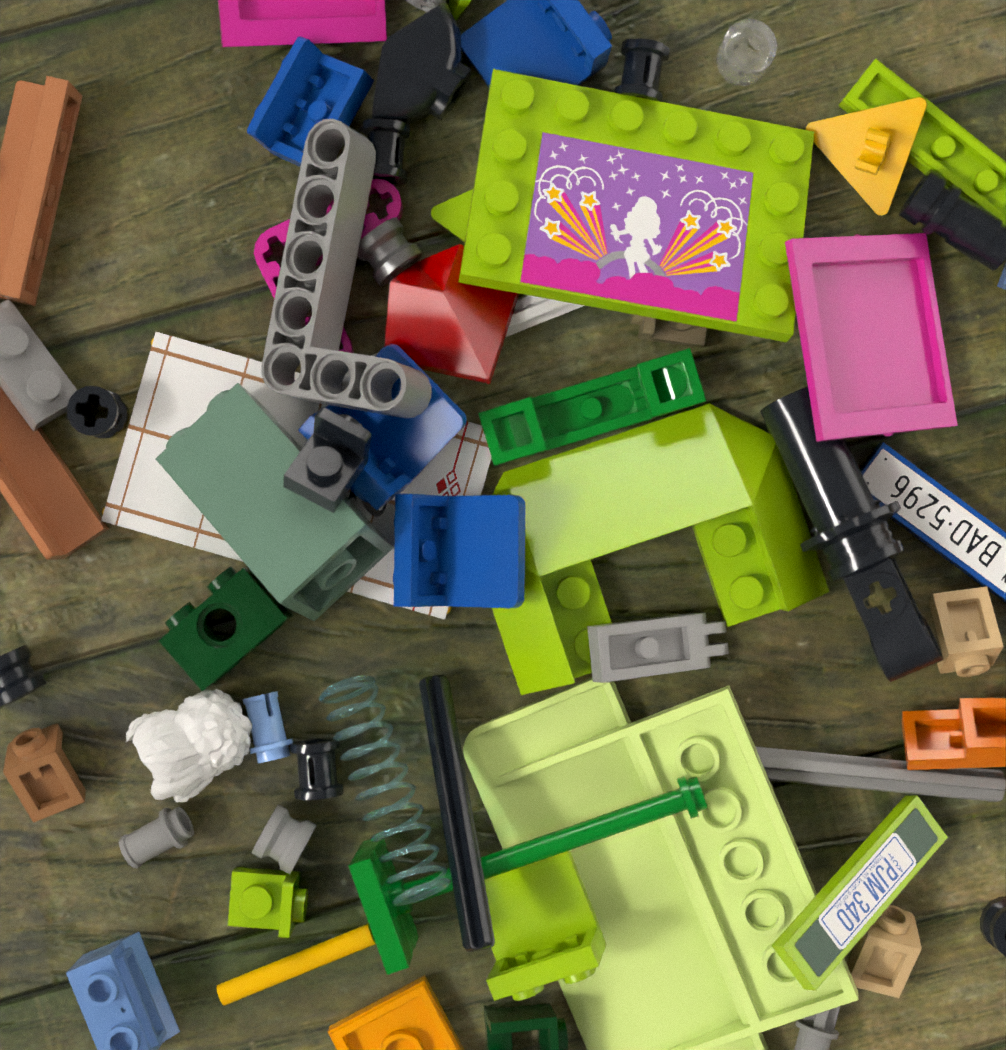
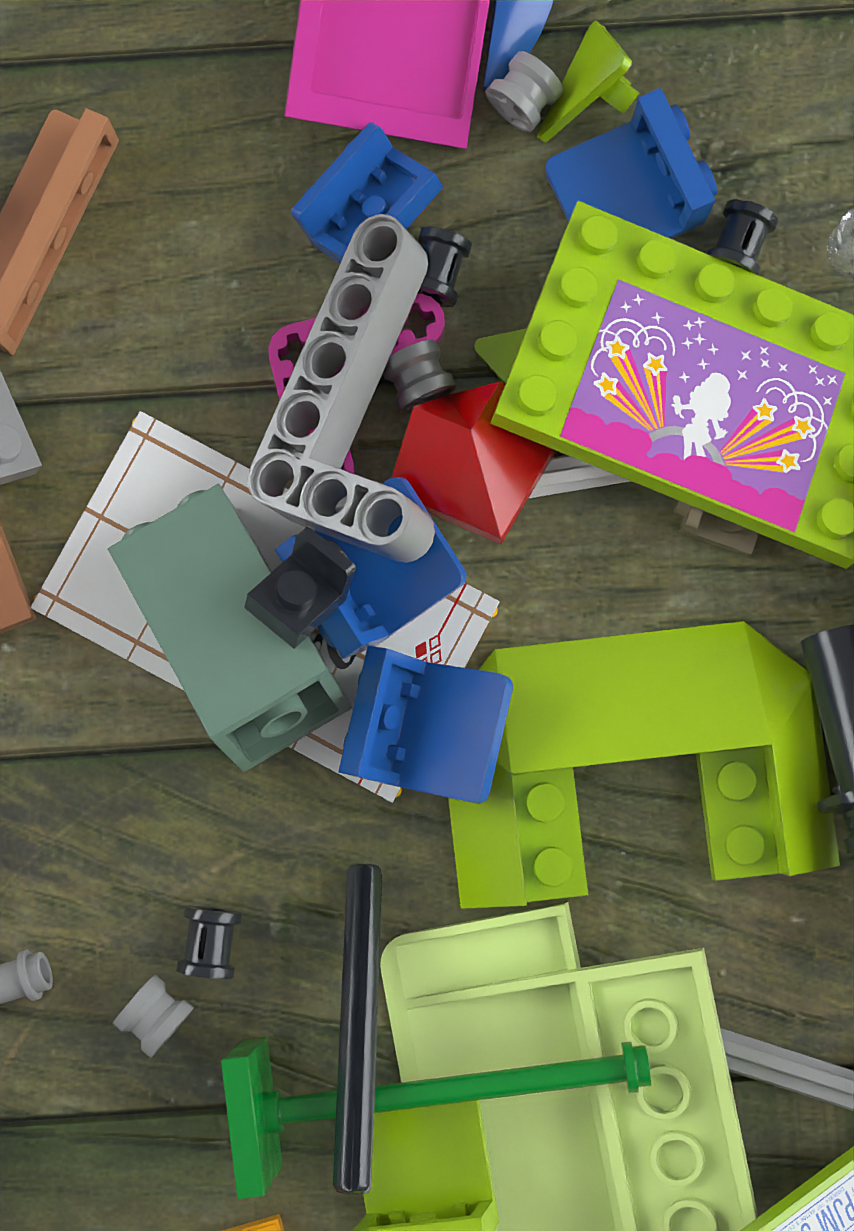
camera: 15 degrees right, 5 degrees down
black bush [67,386,129,439] -> none
white hair [126,689,252,803] -> none
dark green brick [159,566,294,691] -> none
yellow piece [217,923,376,1006] -> none
lime bracket [228,867,308,938] -> none
light blue pin [242,691,293,764] -> none
clear light blue piece [318,675,451,906] -> none
black piece [372,3,471,124] -> none
green slope [478,348,706,466] -> none
light grey hinge [587,612,729,683] -> none

